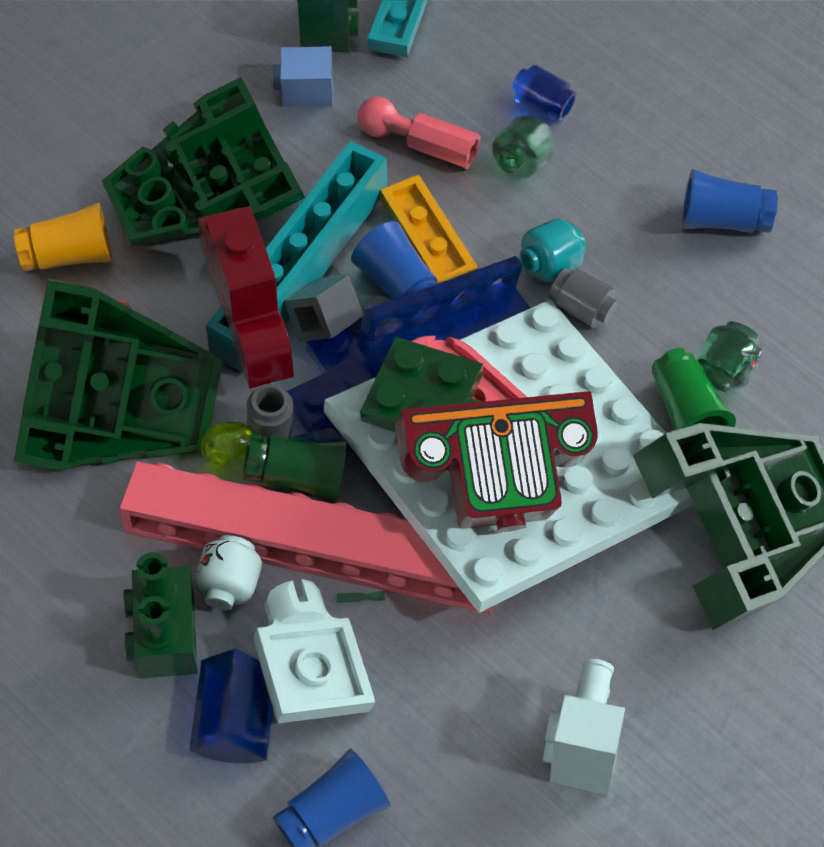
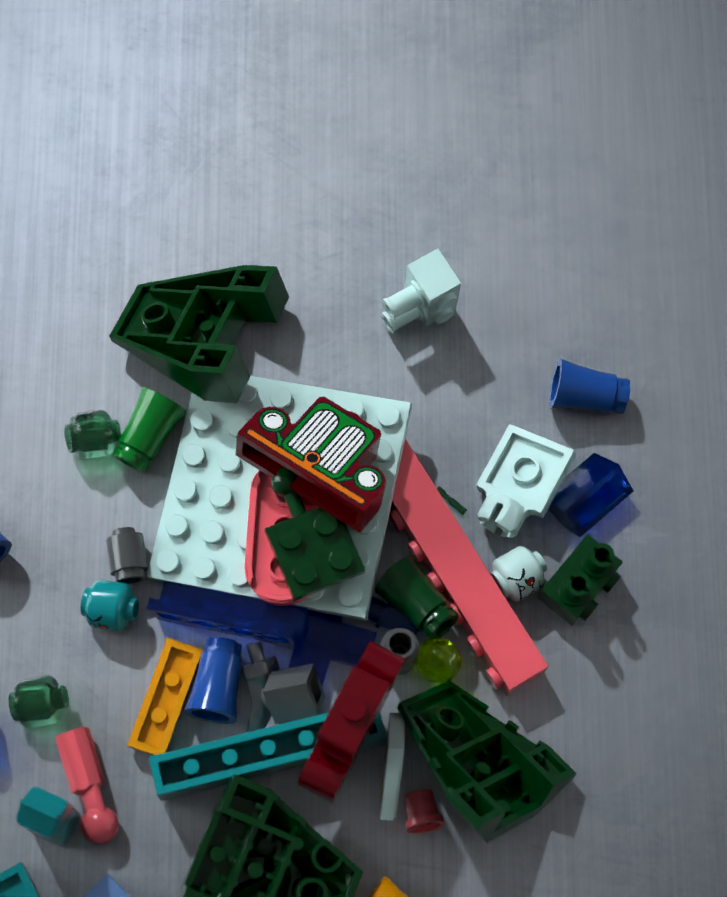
camera: 140 degrees left, 15 degrees up
none -> teal piece [16,787,80,847]
none -> light aqua tile [380,713,405,821]

